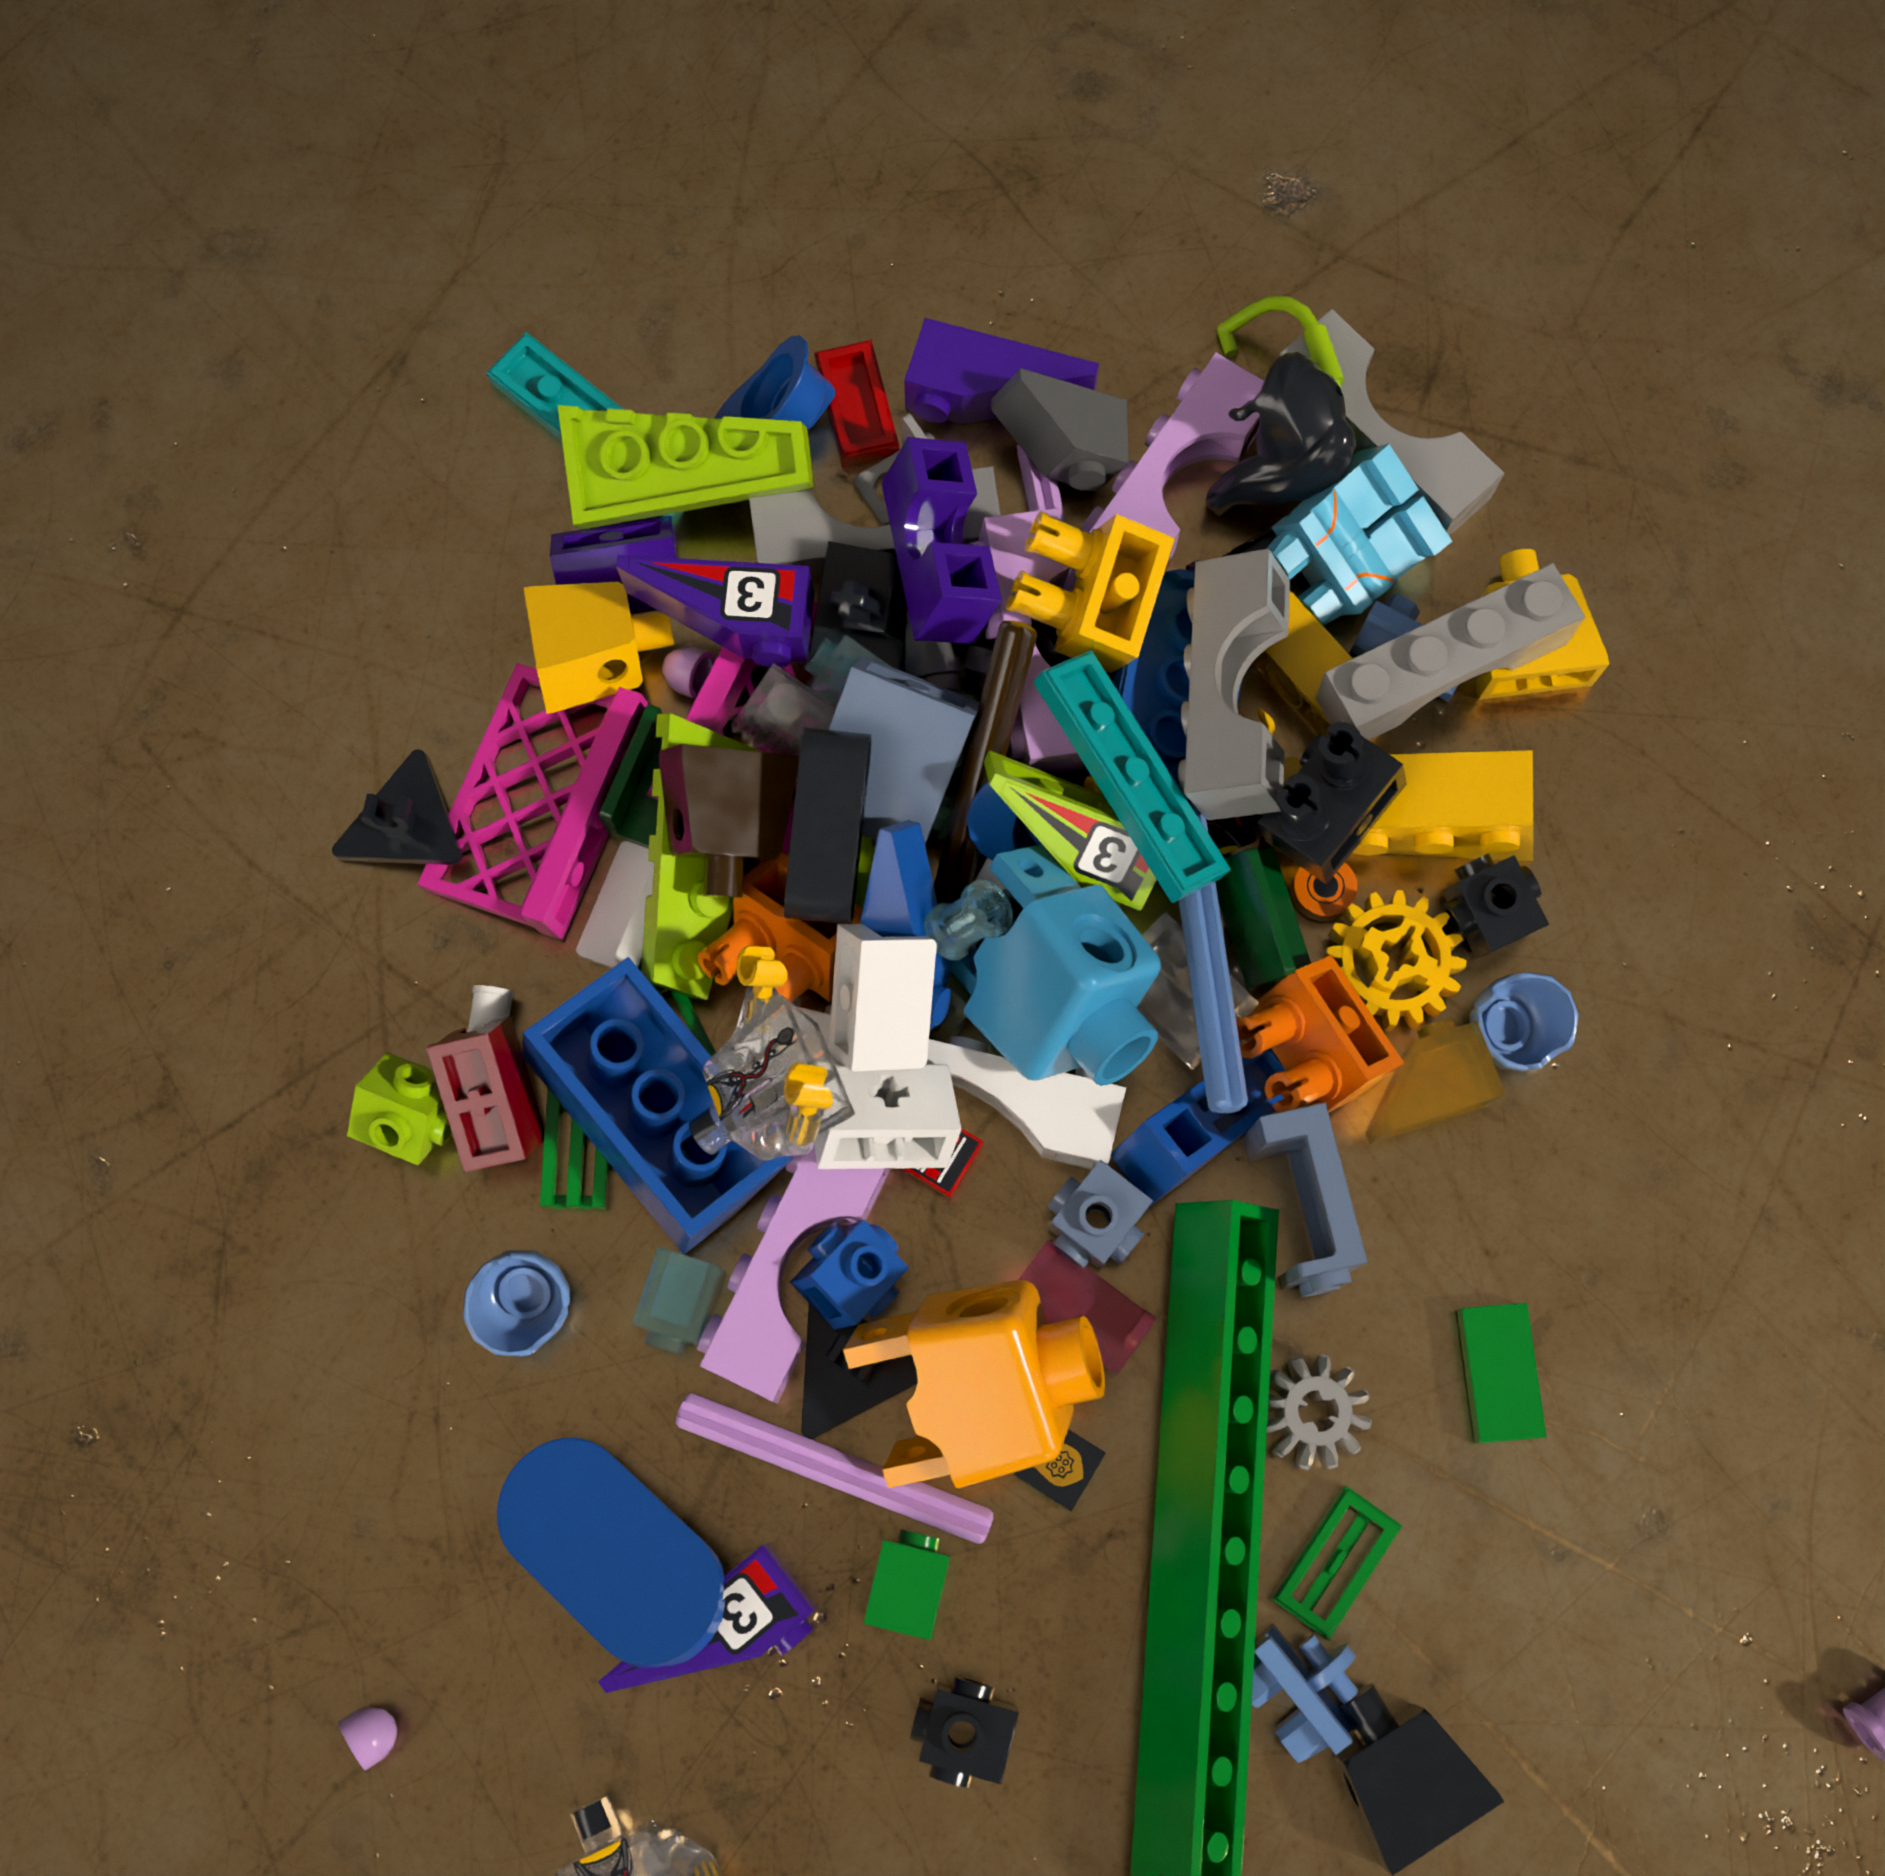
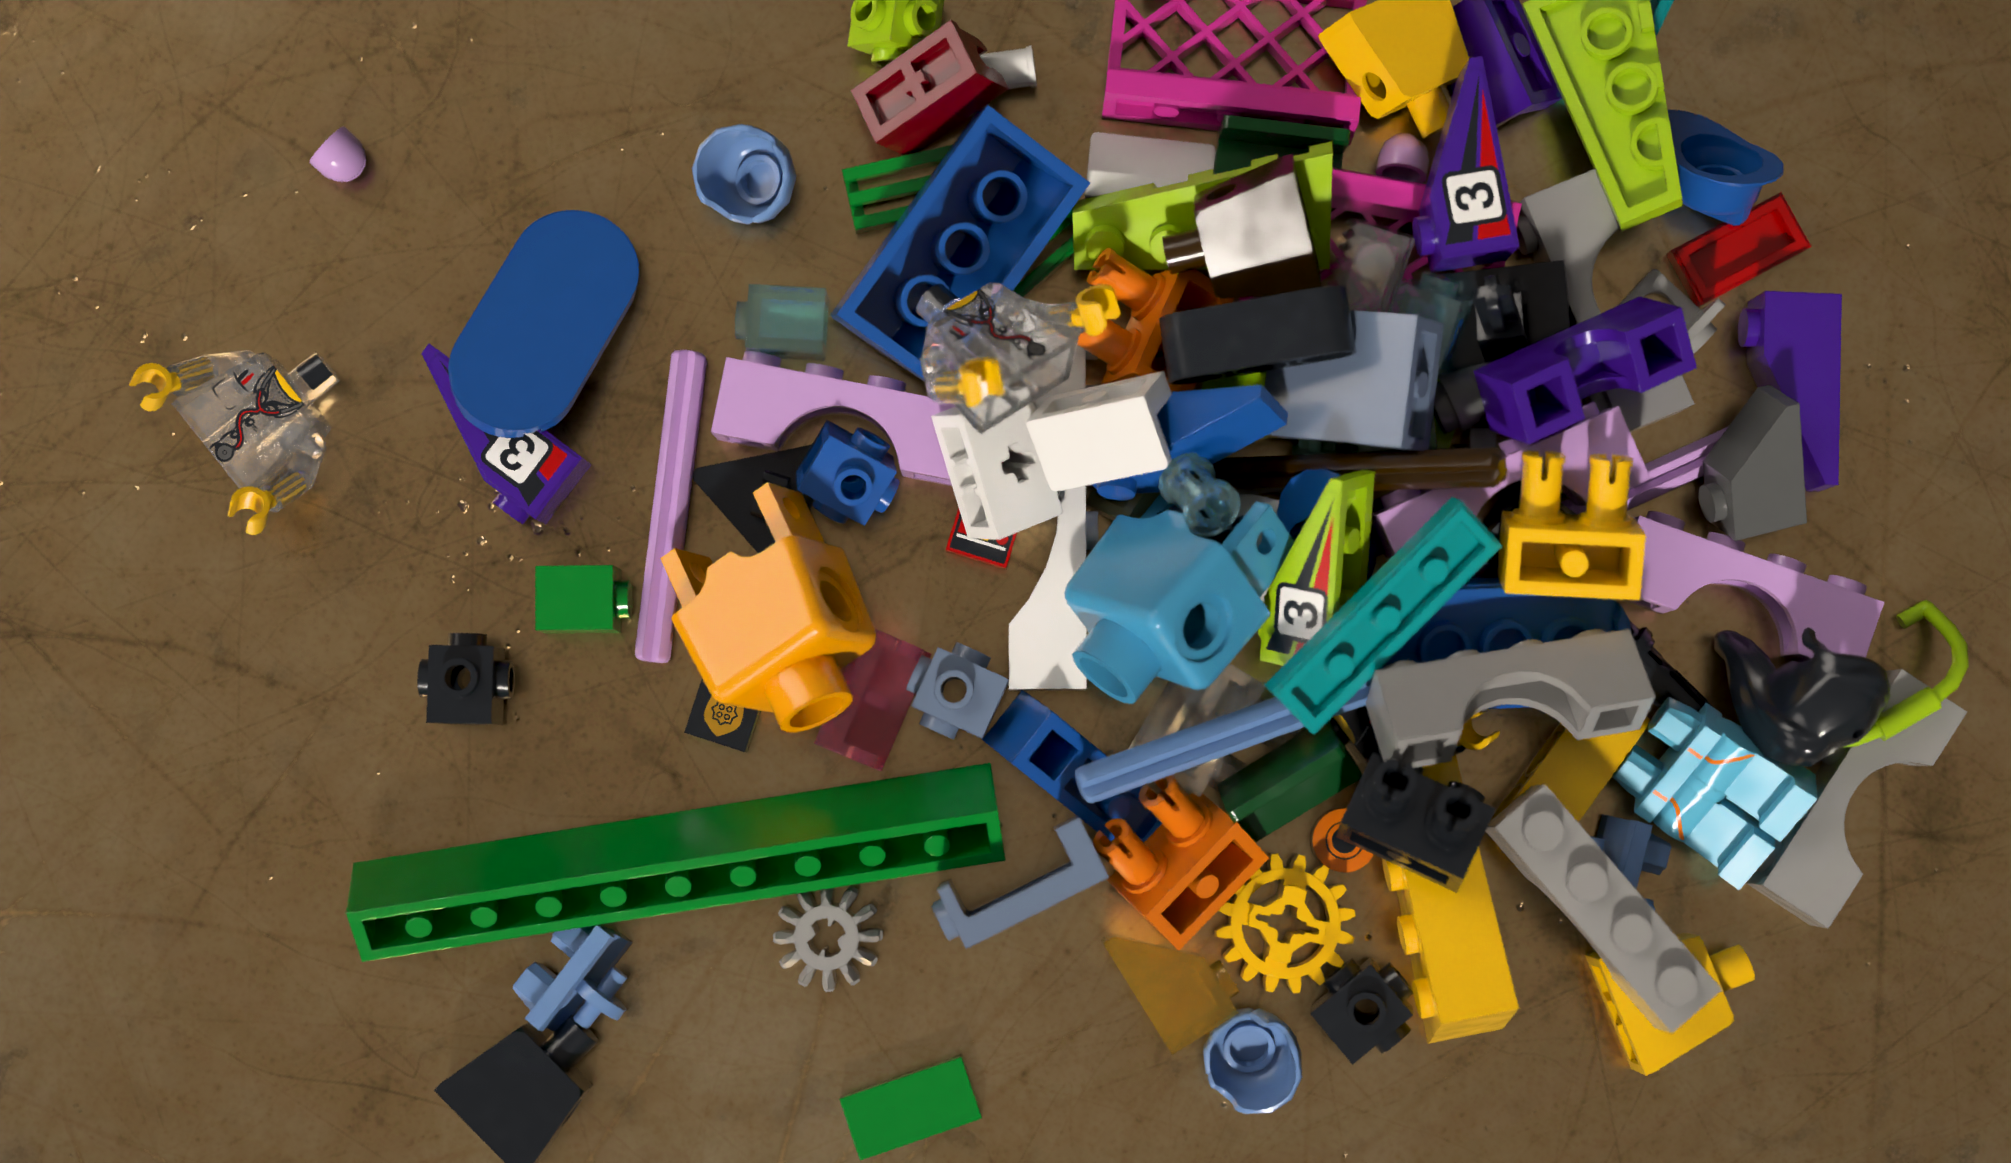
camera: 75 degrees right, 10 degrees up
green tile [1268,1485,1402,1641] -> none

